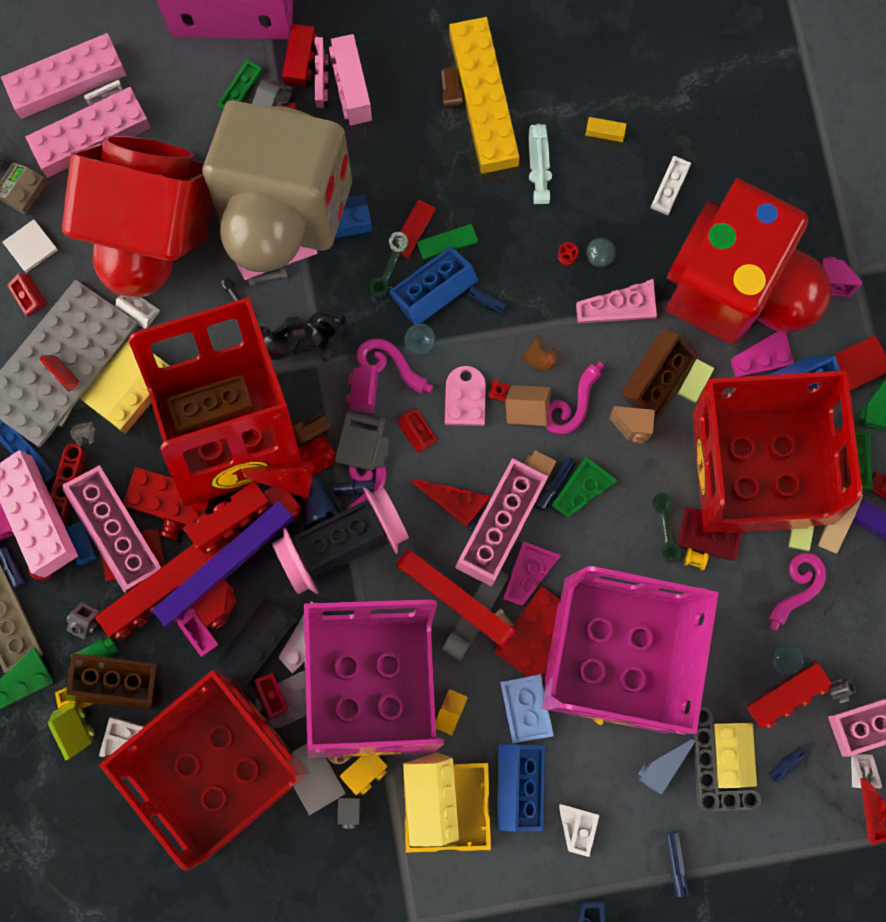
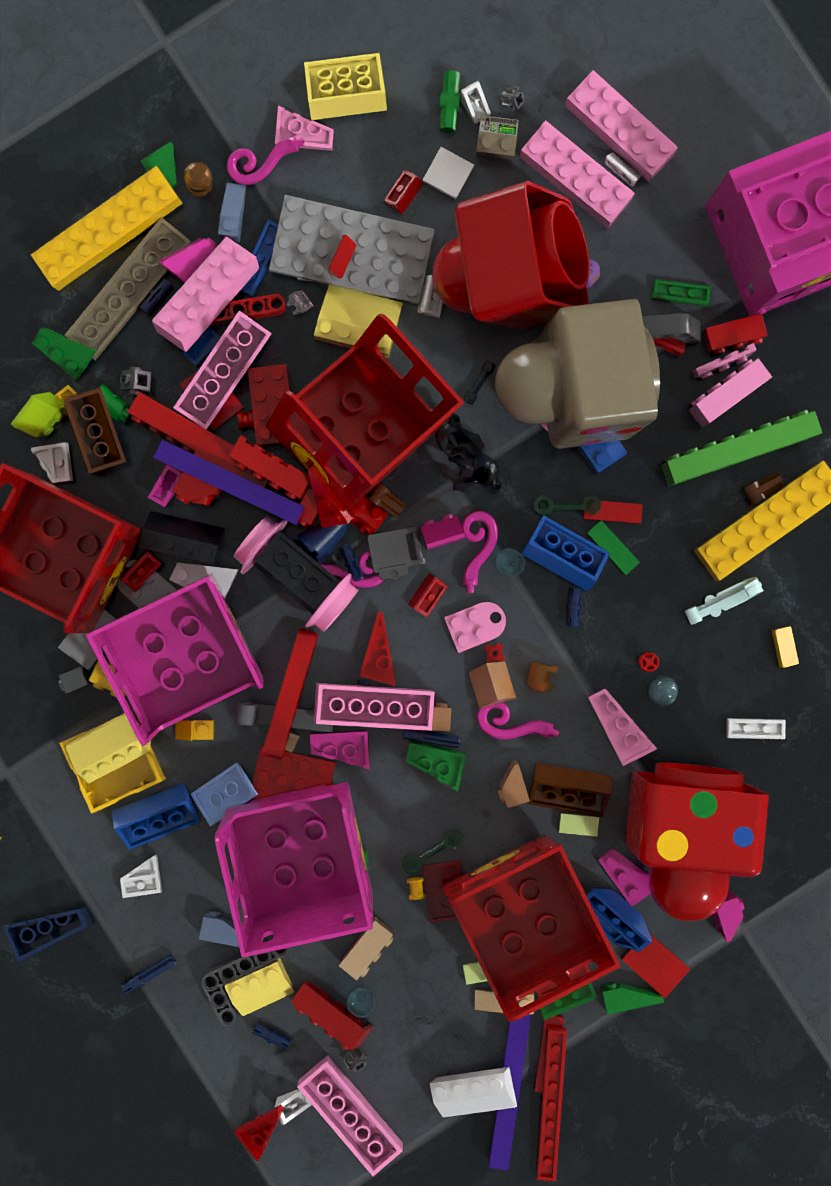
camera: 65 degrees right, 10 degrees up
reddish brown tile [166,374,255,435] -> none
dark pink plant [769,553,826,631] -> none
none -> tan brick [339,916,394,980]
none -> bright green brick [661,410,822,487]

